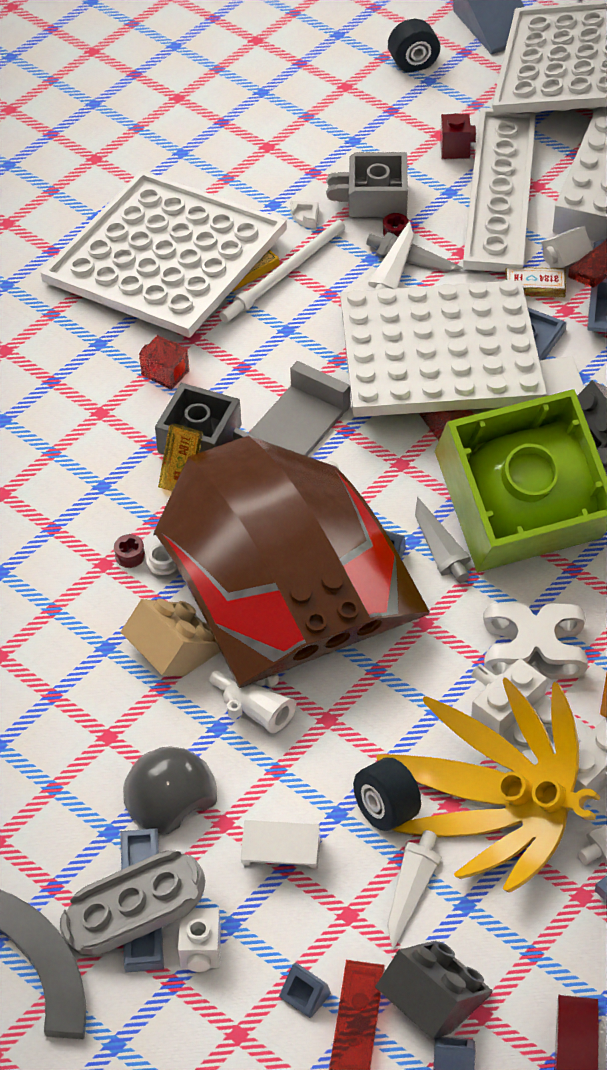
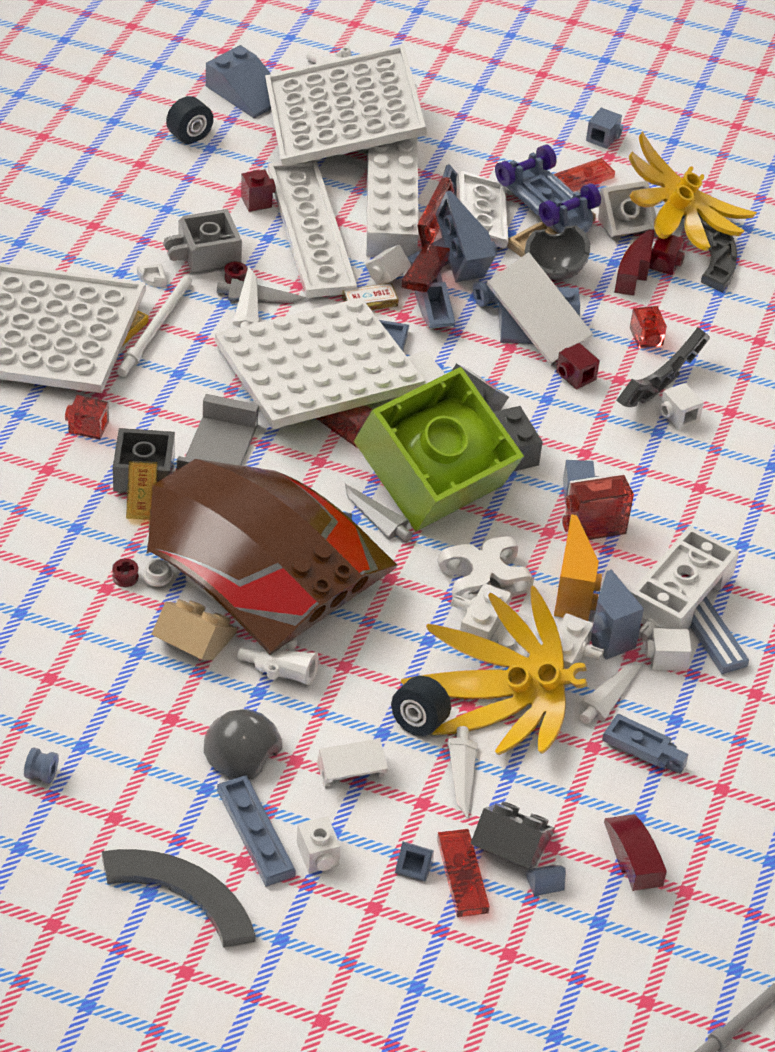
camera: 25 degrees left, 5 degrees down
light grey tile [60,850,205,956] -> none

